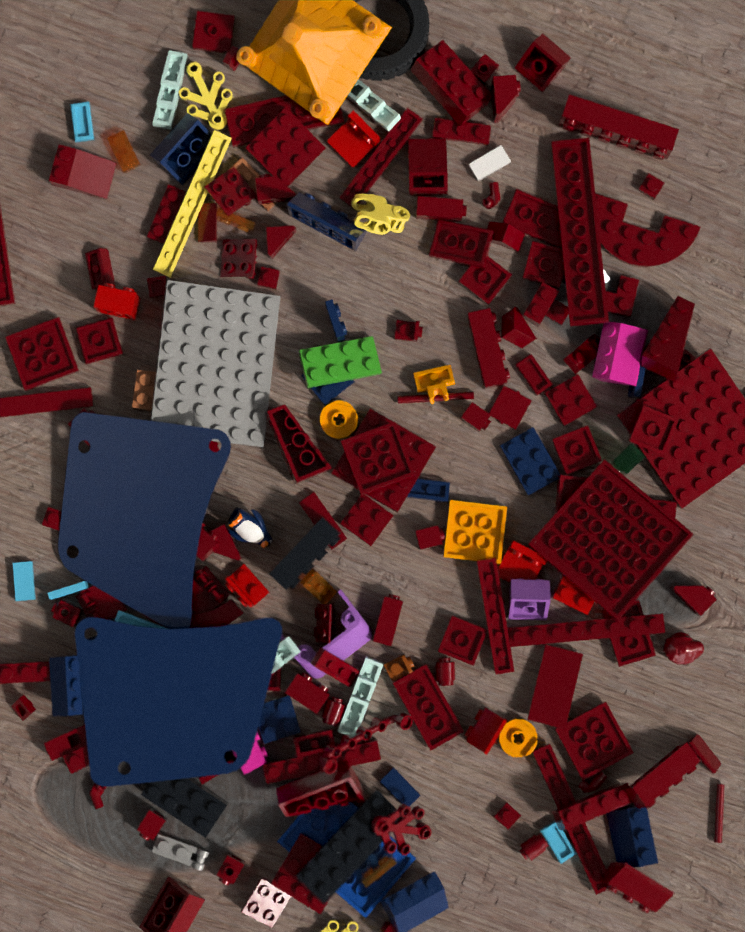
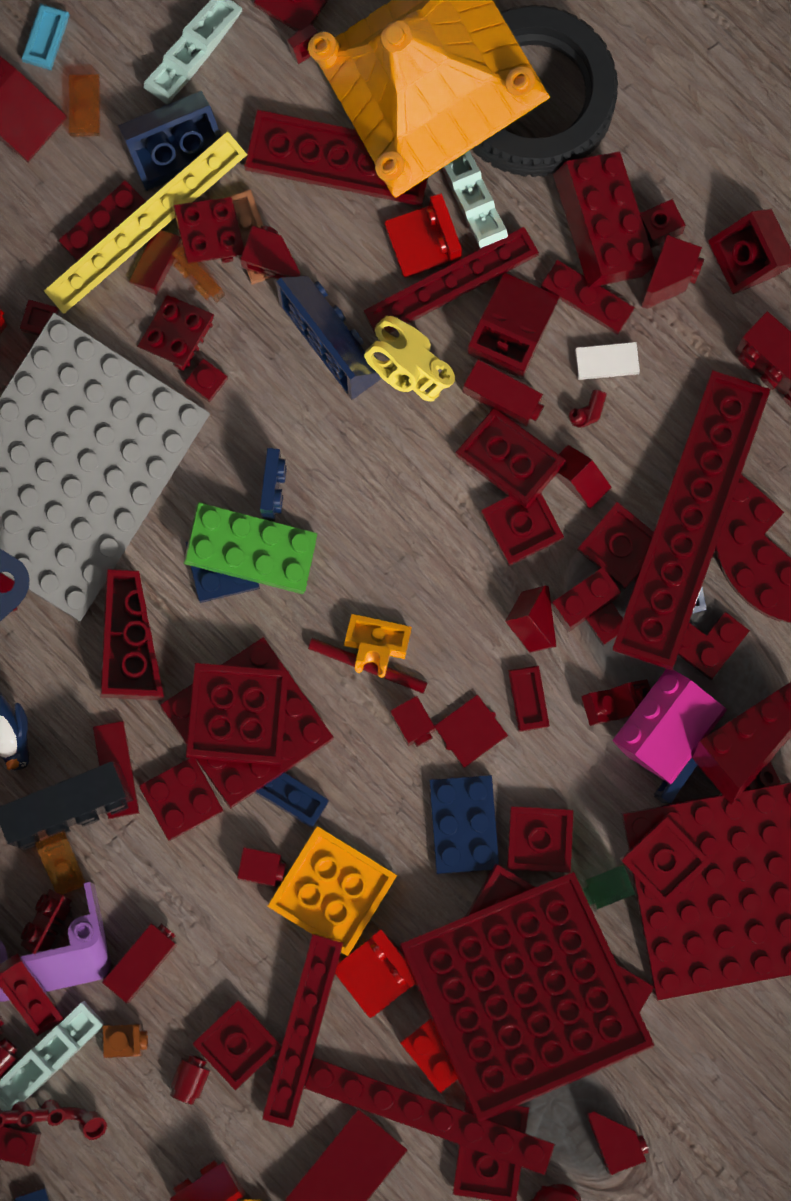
camera: 25 degrees right, 5 degrees down
light yellow plant [179,62,233,130] -> none
dark red plate [246,107,326,187] -> none
dark red slope [266,225,297,259] -> none
light orange plate [320,400,358,439] -> none
dark red plate [393,664,464,751] -> none
dark red bracket [395,320,423,342] -> none
dark red brick [467,308,510,389] -> none
dark red tile [502,189,562,249] -> none
medium lavender slope [508,578,550,621] -> none
dark red plate [544,374,597,426] -> none

